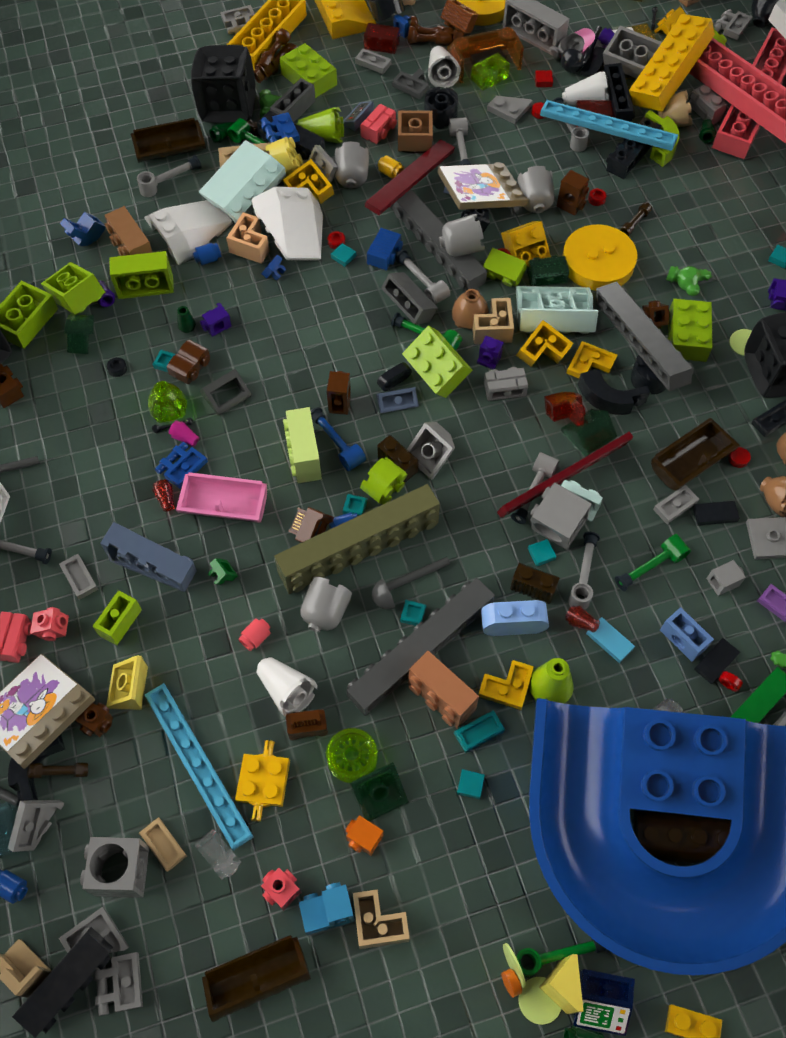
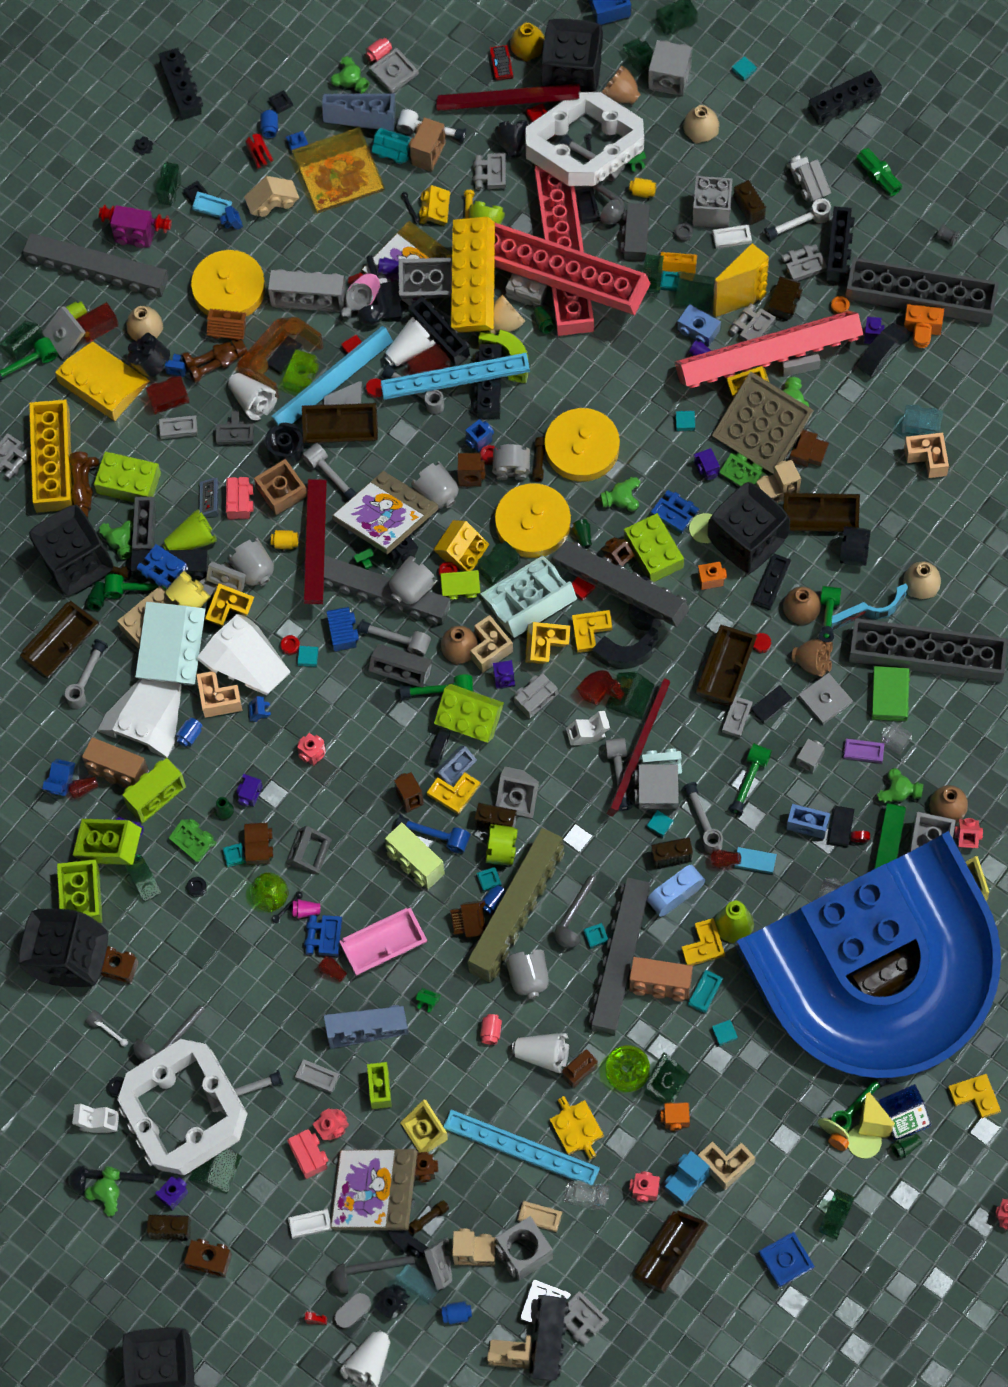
camera: 30 degrees left, 5 degrees up
none -> clear red cone [68,776,99,799]
none -> bright green bracket [169,819,217,862]
none -> medium azure tile [271,326,393,426]
none -> coral brick [297,733,326,766]
none -> dark brown container [302,403,378,443]
none -> green tile [352,548,374,569]
none -> yellow plate [427,772,481,815]
none -> tan brick [453,1228,496,1266]
none -> blue brick [465,419,494,452]
none -> light grey brick [492,444,530,480]
none -> yellow brick [545,408,620,482]
none -> white brick [566,711,610,745]
none -> dark green cone [572,519,592,548]
none -> red tile [572,577,595,601]
none -> blue plate [651,490,700,534]
none -> orange brick [698,562,727,590]

